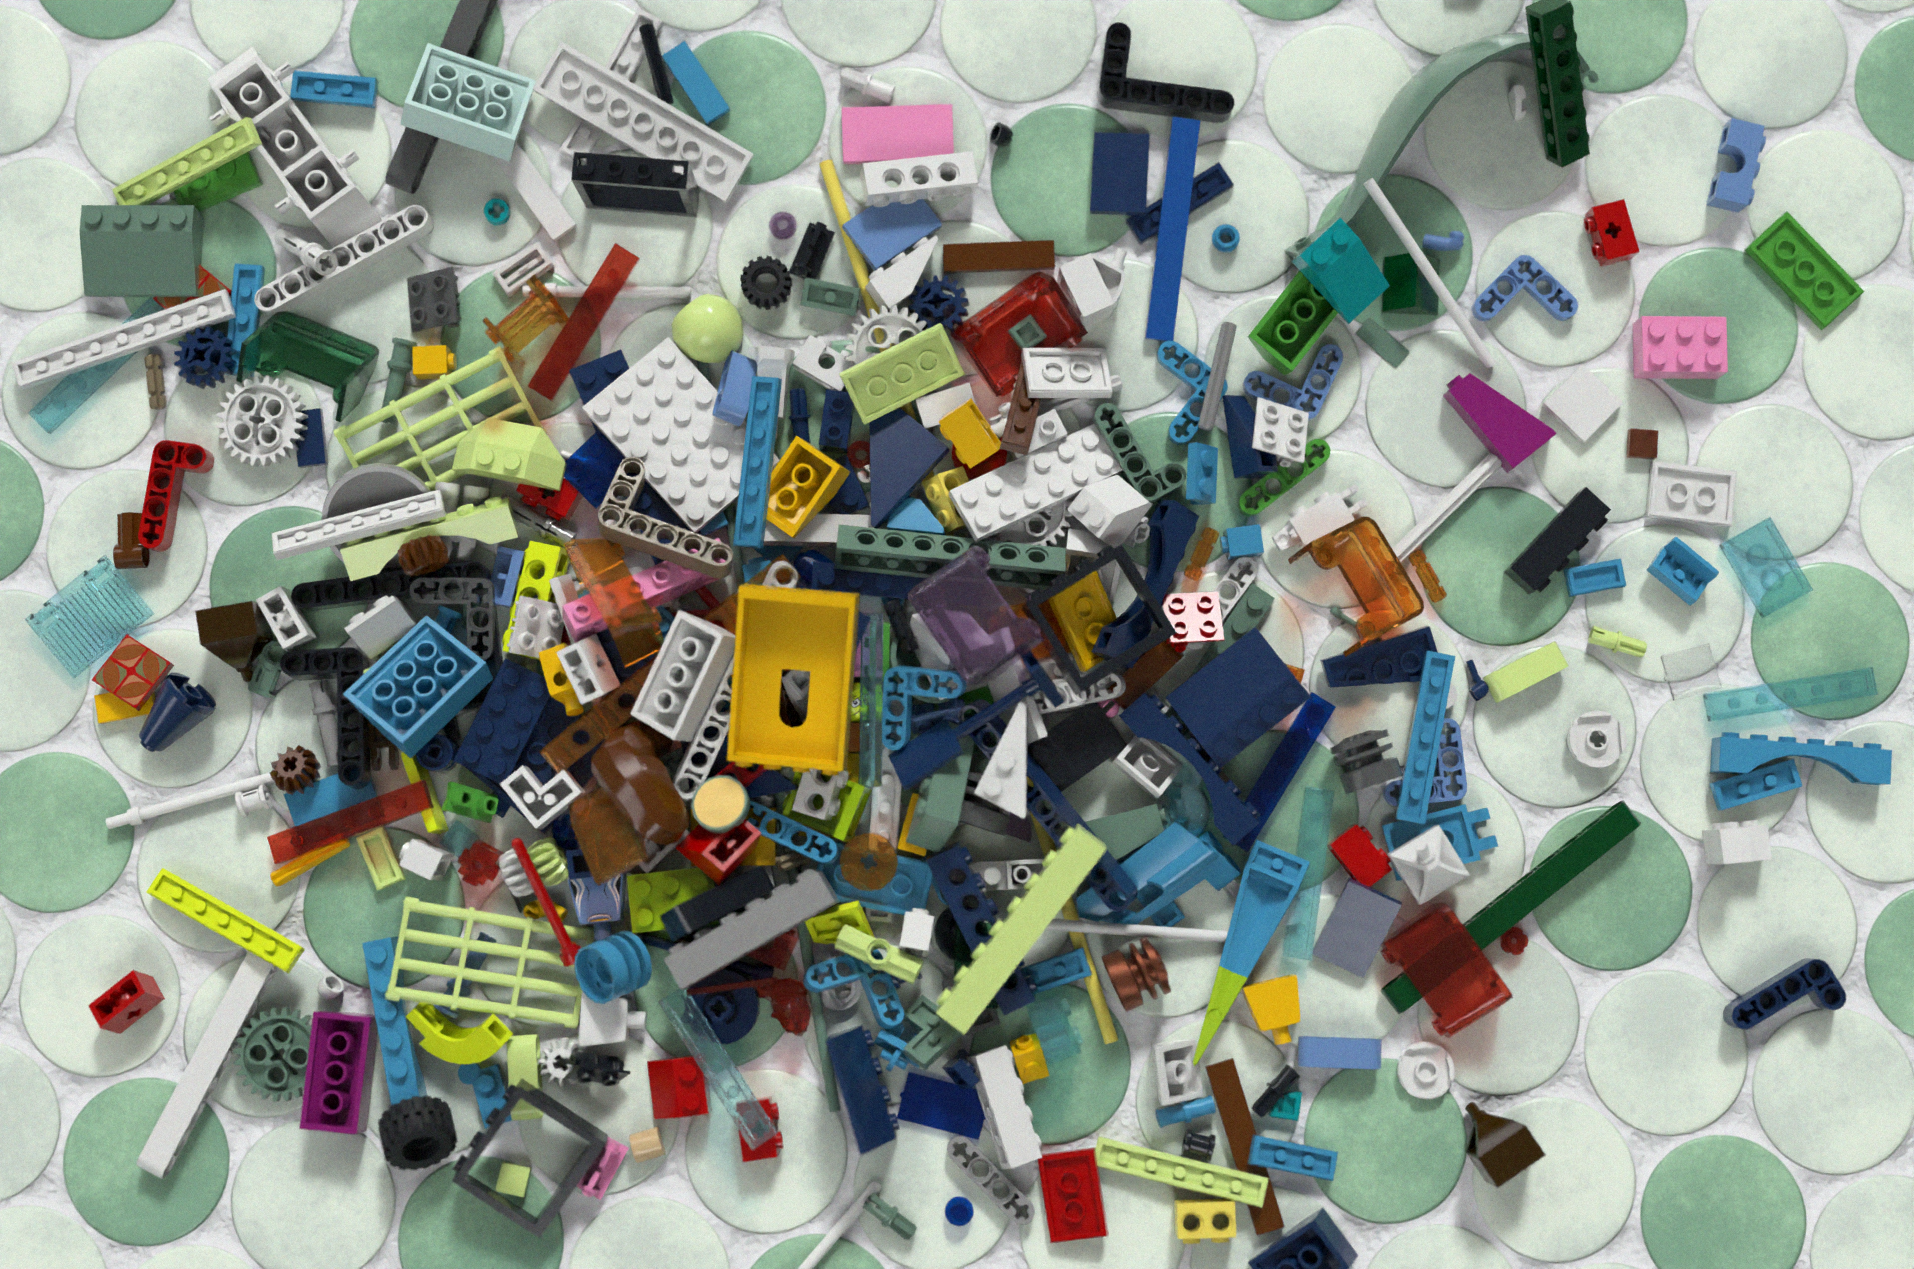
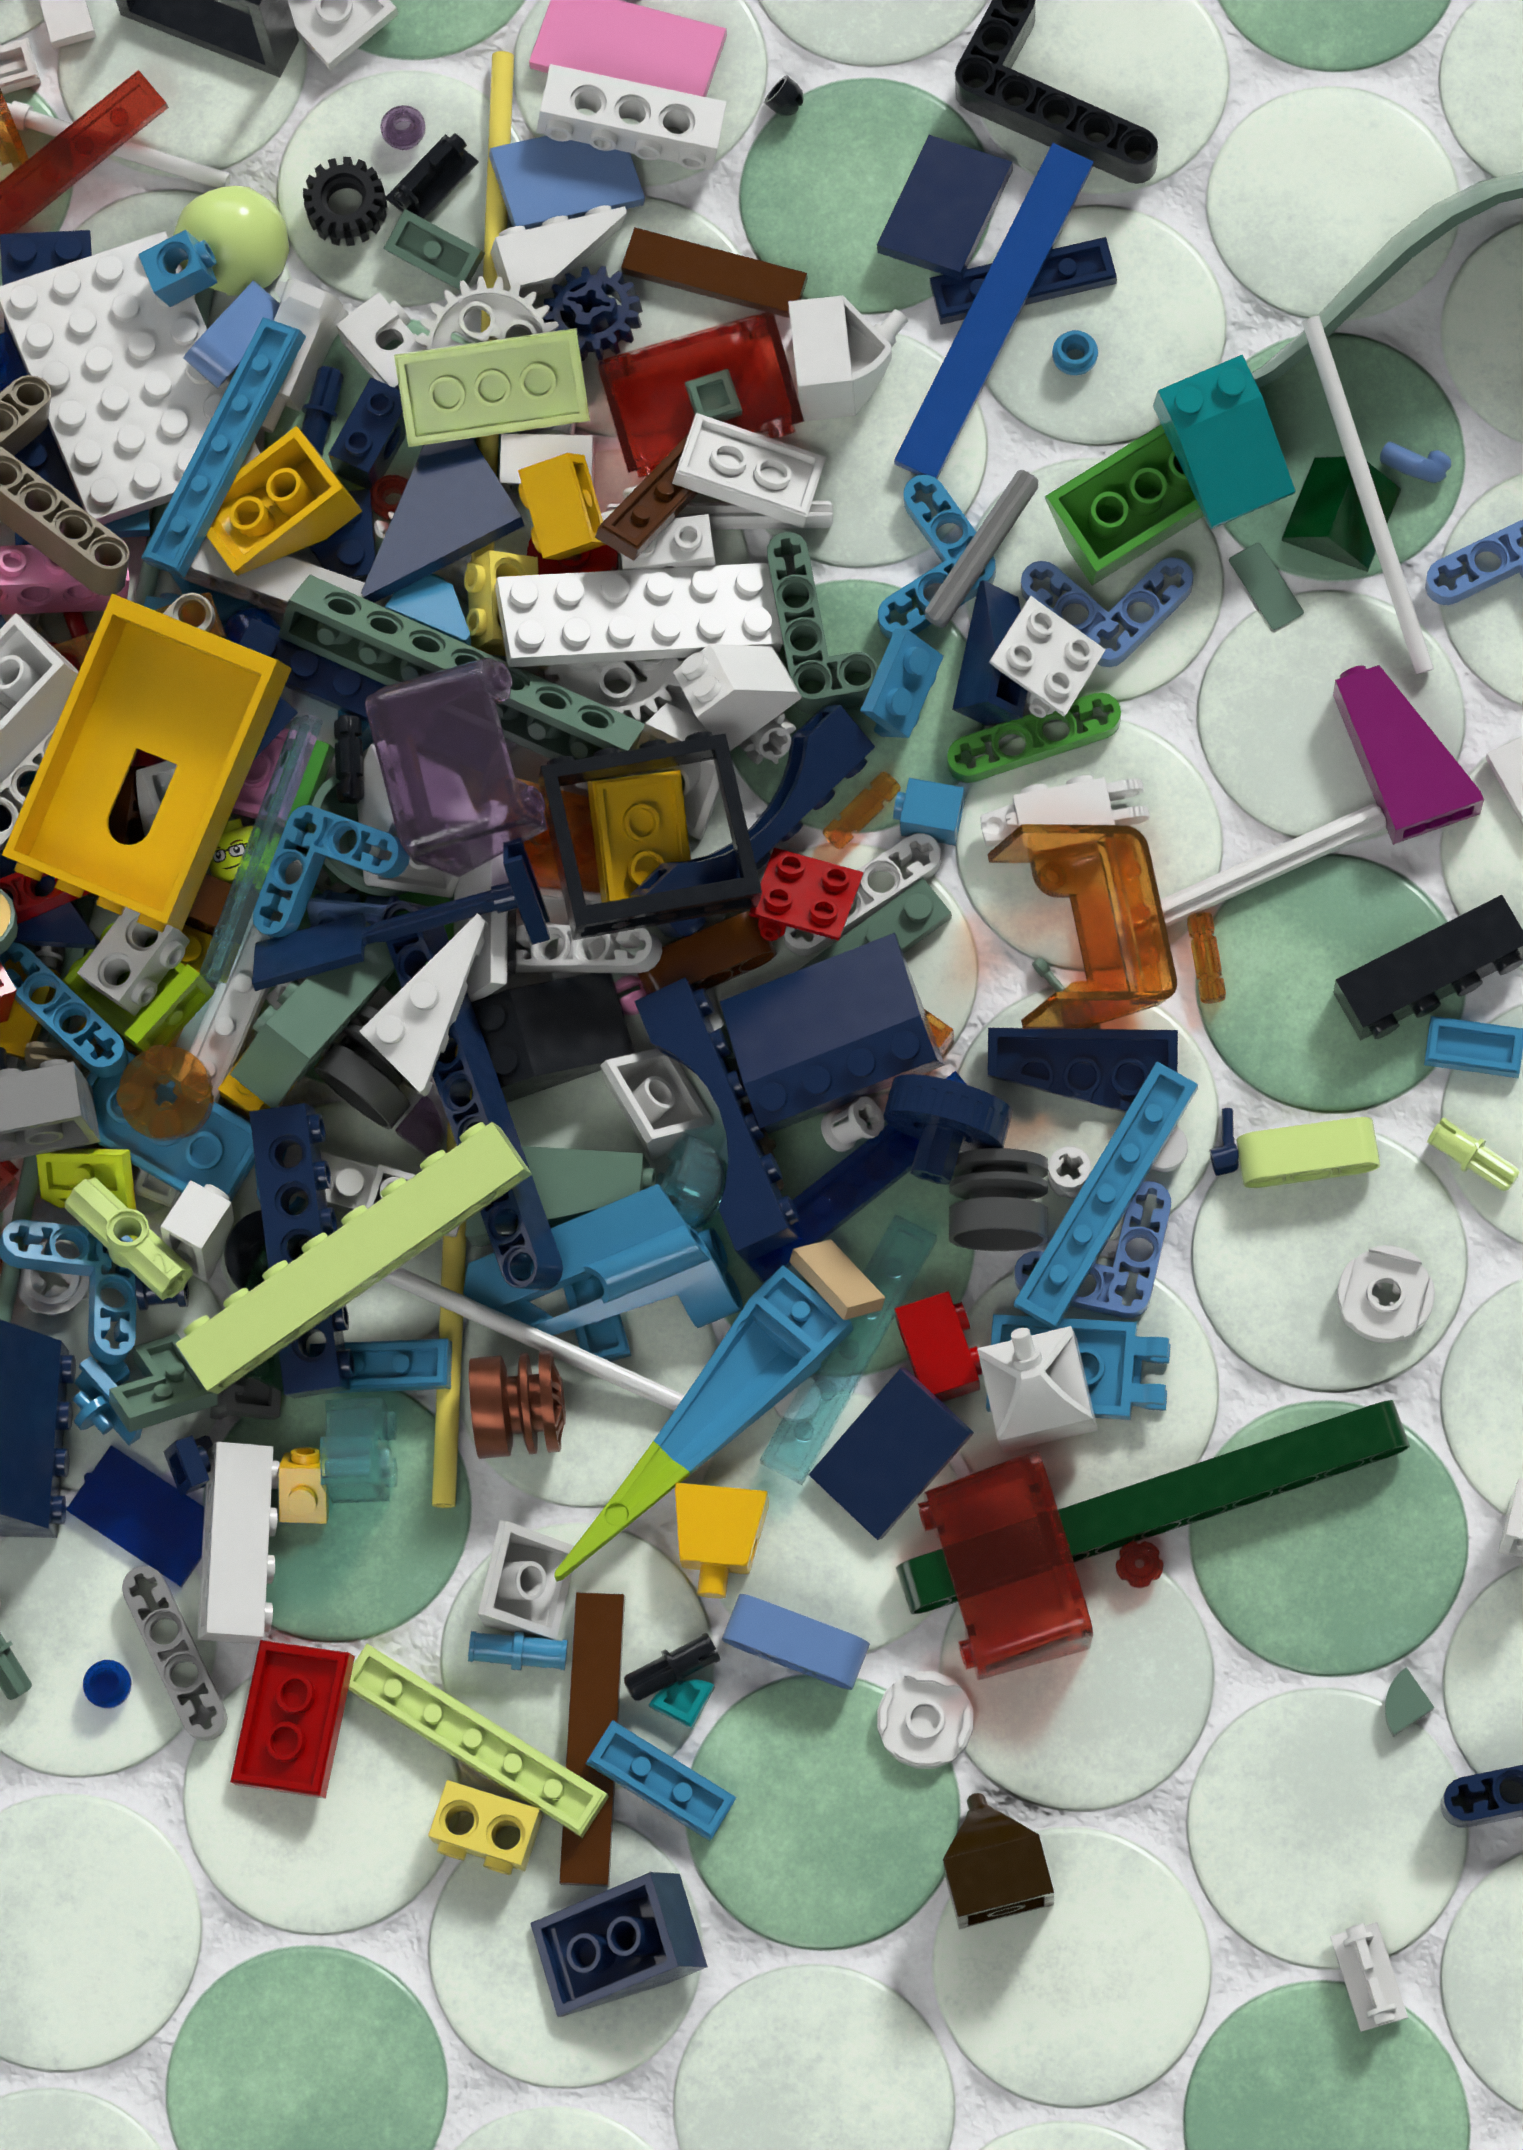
camera: 30 degrees right, 10 degrees down
black bush [1181,1129,1216,1161] -> none
none -> dark azure brick [138,230,218,307]
none -> tan tile [789,1239,885,1320]
none -> white bush [821,1097,884,1152]
none -> dark blue piece [883,1074,1013,1185]
none -> white bush [1048,1146,1091,1199]
none -> white hinge [1330,1922,1408,2032]
none -> sand green tile [1385,1667,1434,1737]

